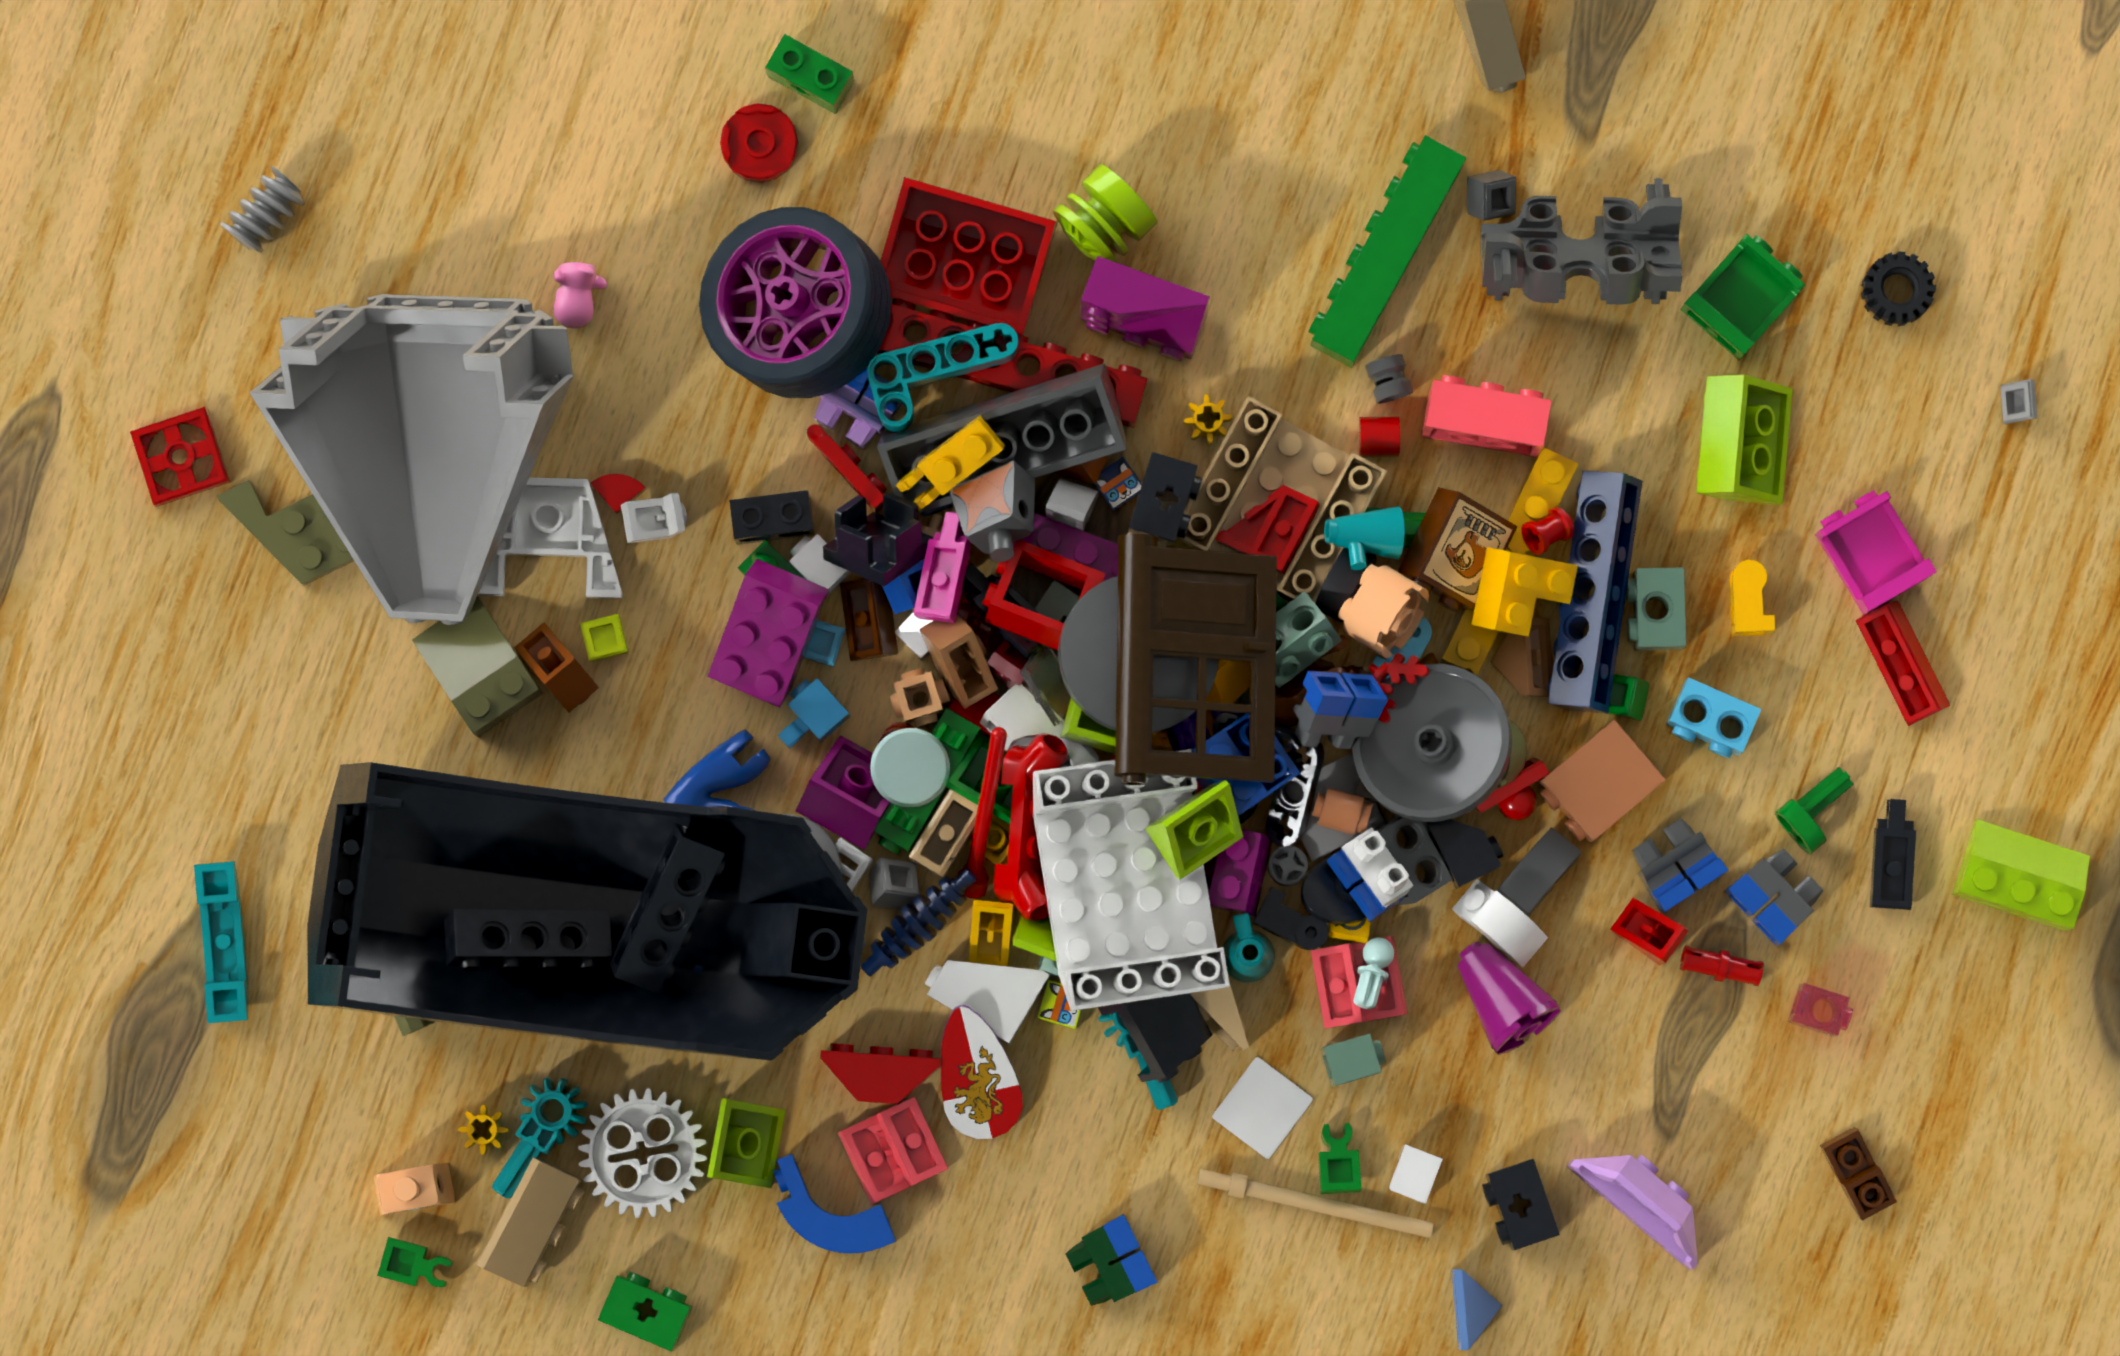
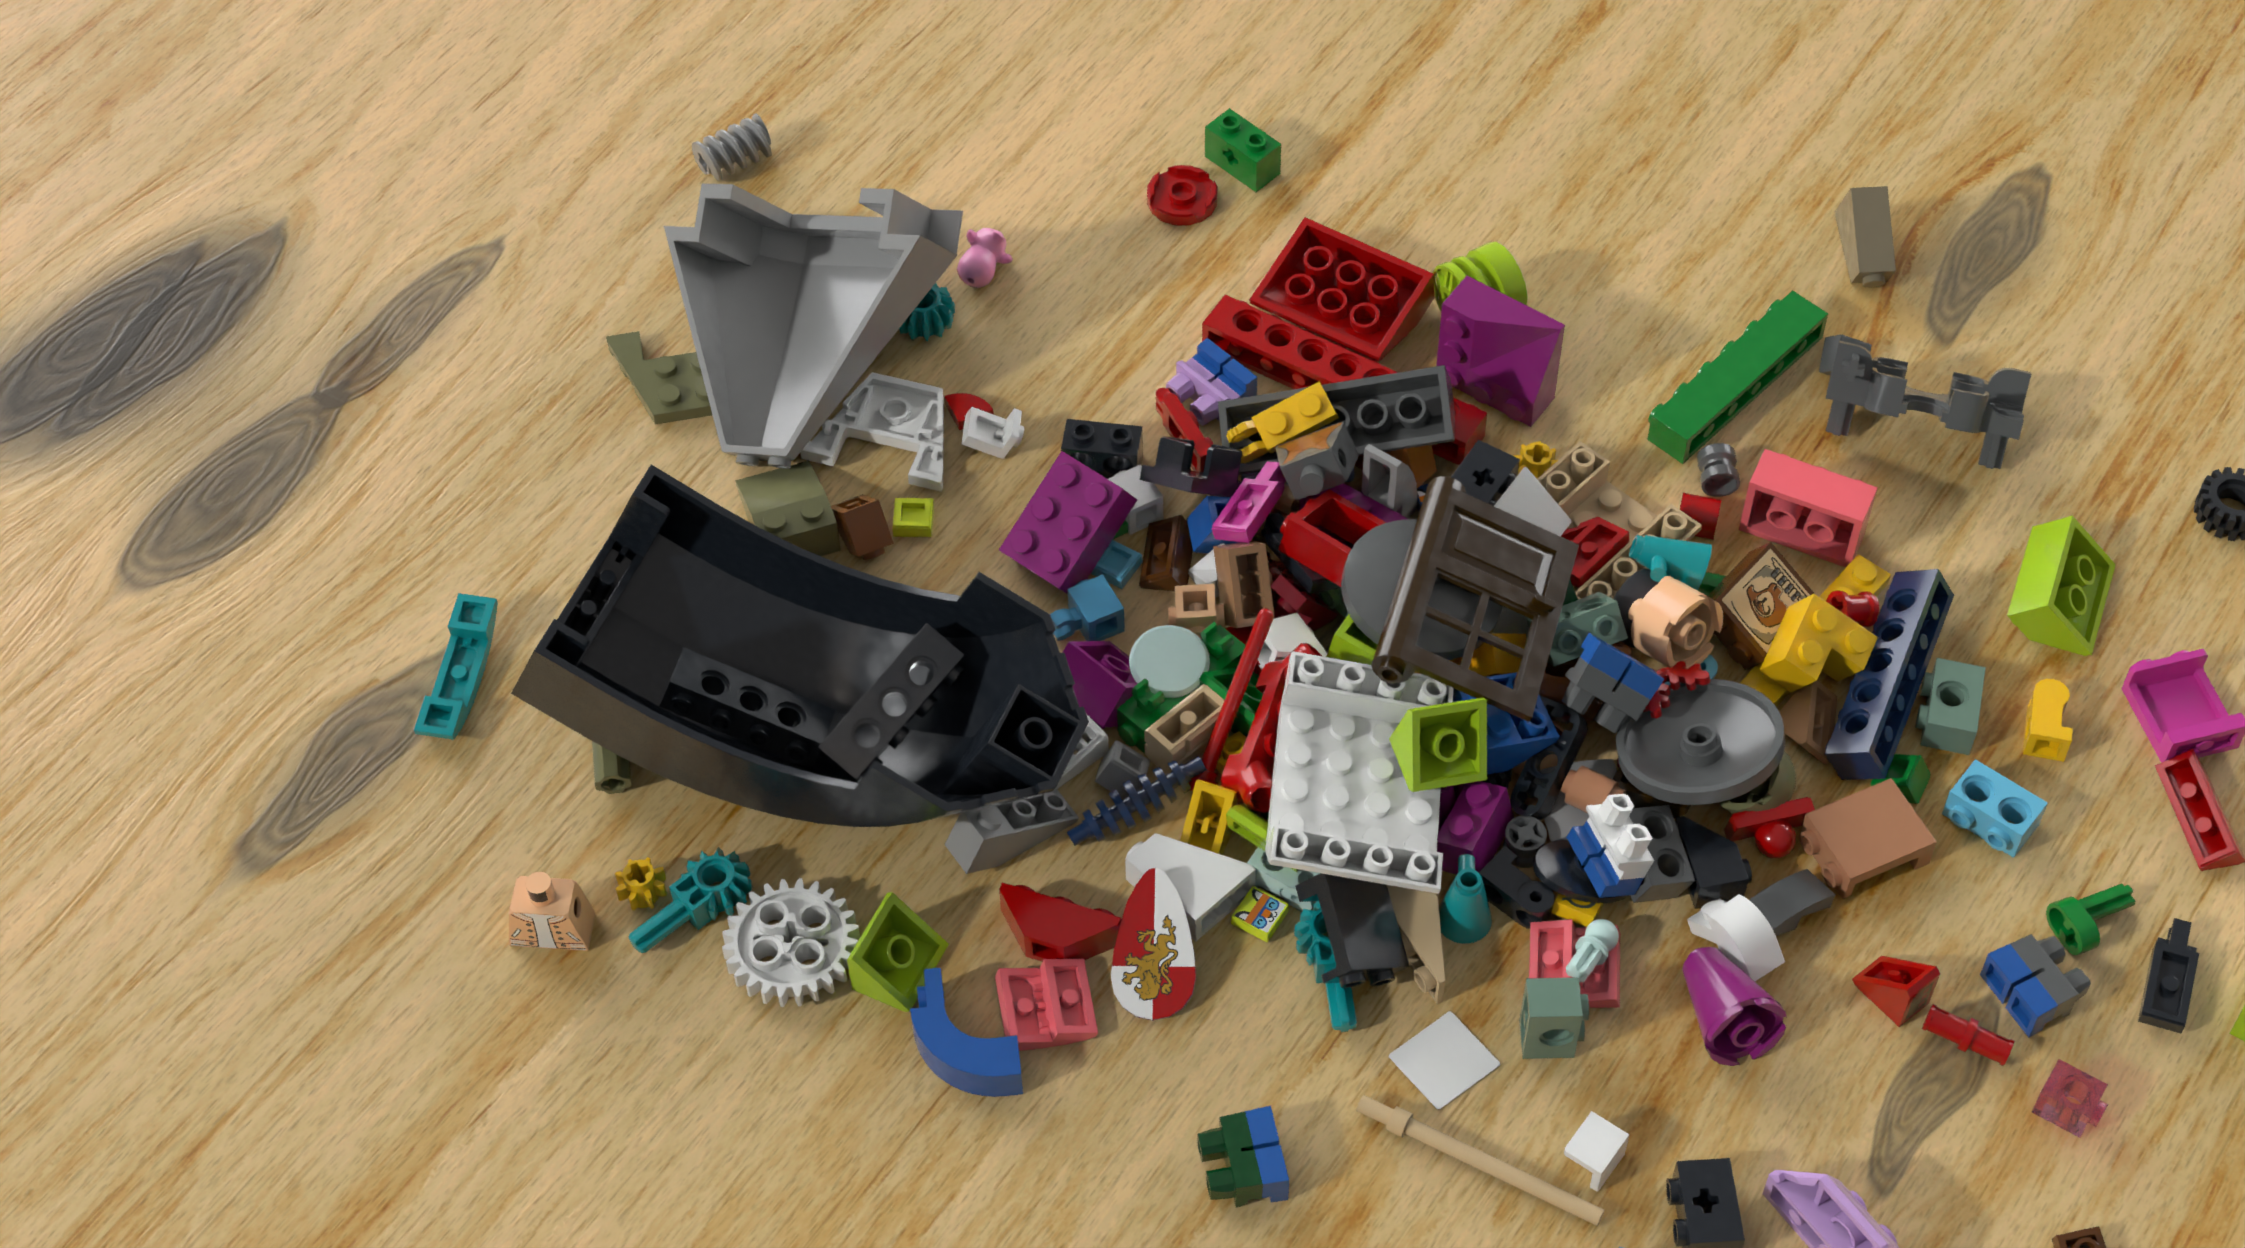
camera: 15 degrees right, 30 degrees down
red piece [130,407,231,507] -> none
green plate [377,1237,453,1287] -> none
tan slope [477,1157,584,1287] -> none
green brick [598,1271,693,1352] -> none
wheel [699,207,892,398] -> none
teal beam [867,323,1019,432] -> none
clear piece [1020,645,1071,726] -> none
green plate [1318,1123,1362,1194] -> none
dark grey hips [1632,818,1729,914] -> none
green panel [1680,234,1805,361] -> none
none -> white sticker [1494,467,1571,537]

